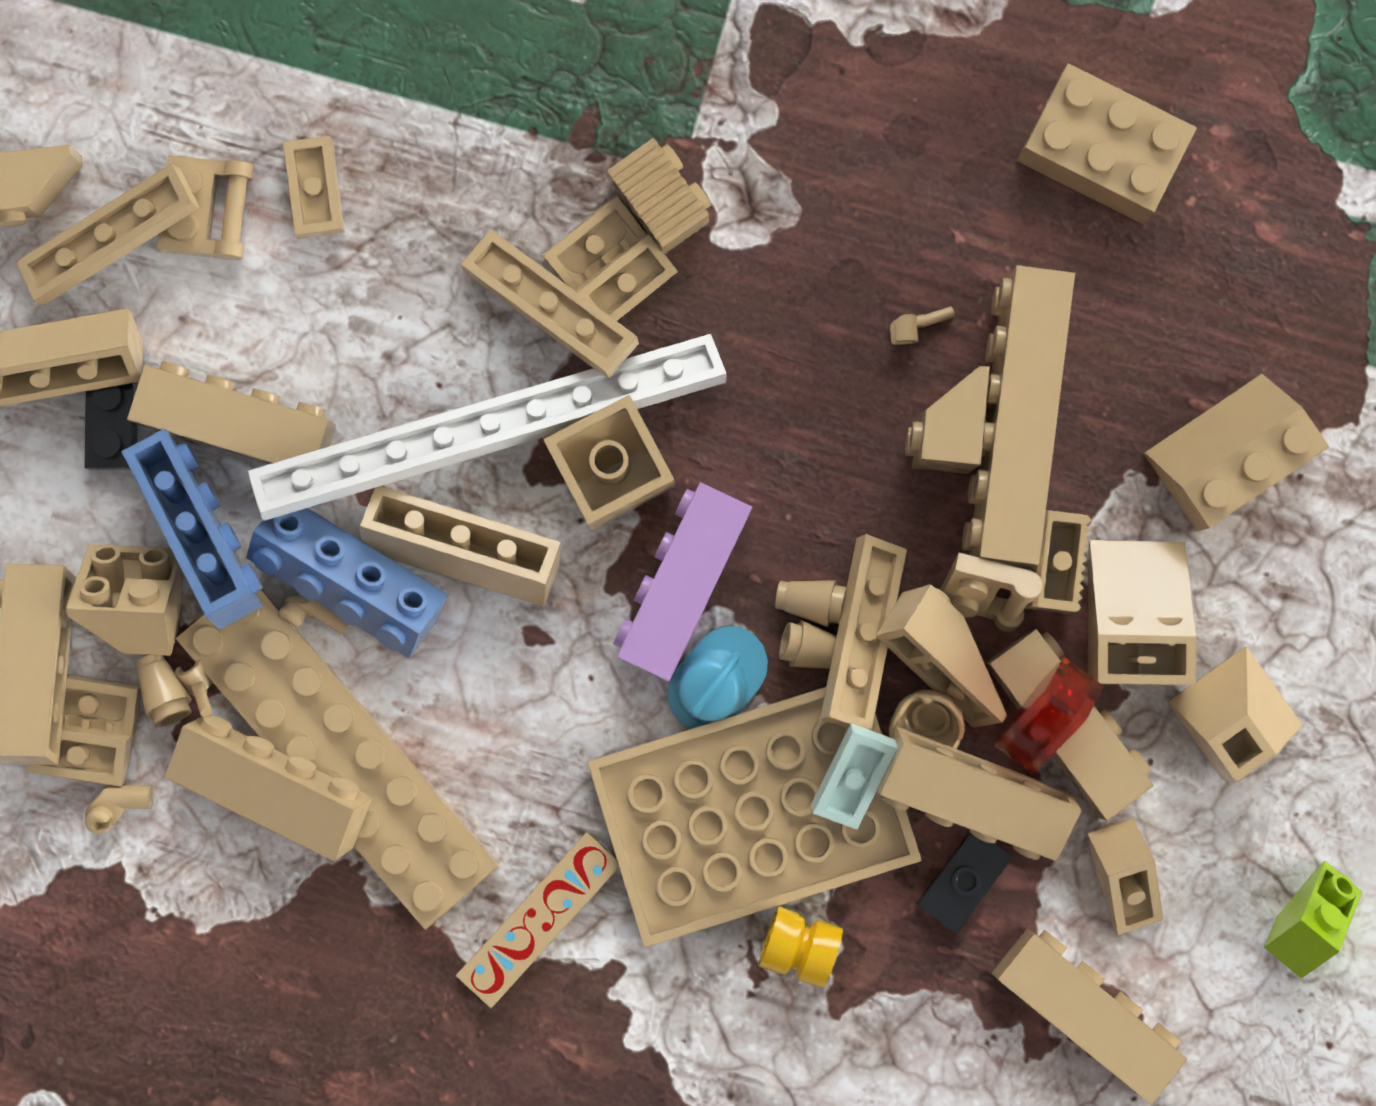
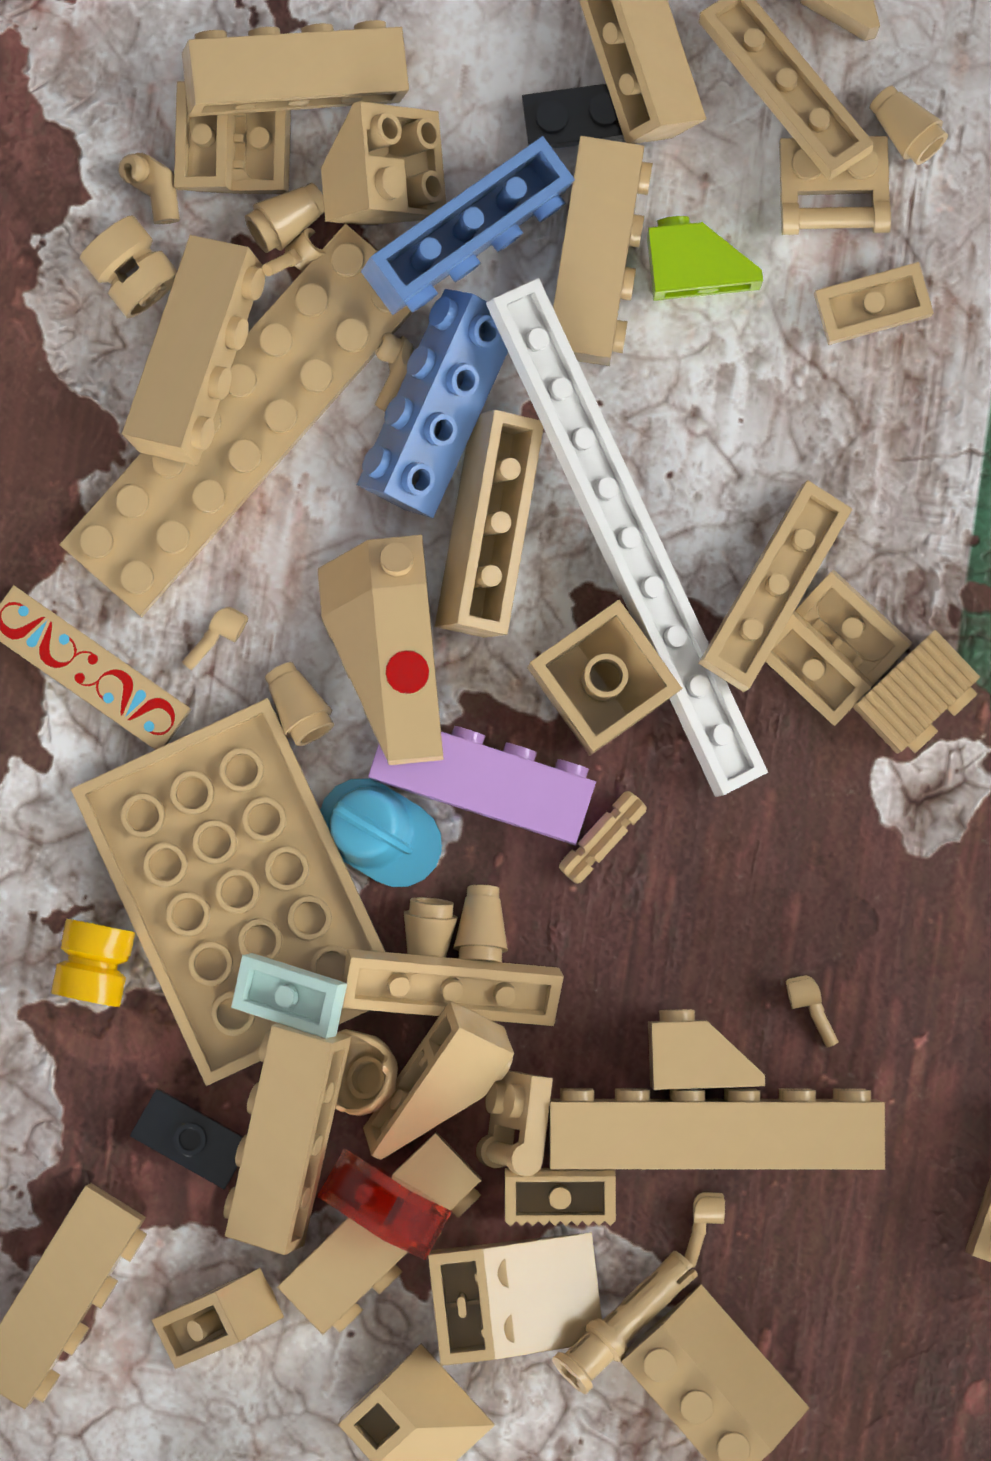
camera: 85 degrees right, 0 degrees up
none -> tan wheel [79,215,178,319]
none -> tan hand [182,607,248,670]
none -> tan cone [265,662,334,746]
none -> tan wedge [318,535,444,765]
none -> tan pin [552,1251,698,1394]
none -> tan axle [559,791,647,884]
none -> lime slope [647,216,763,301]
none -> tan hand [684,1192,725,1268]
none -> tan cone [869,85,948,165]

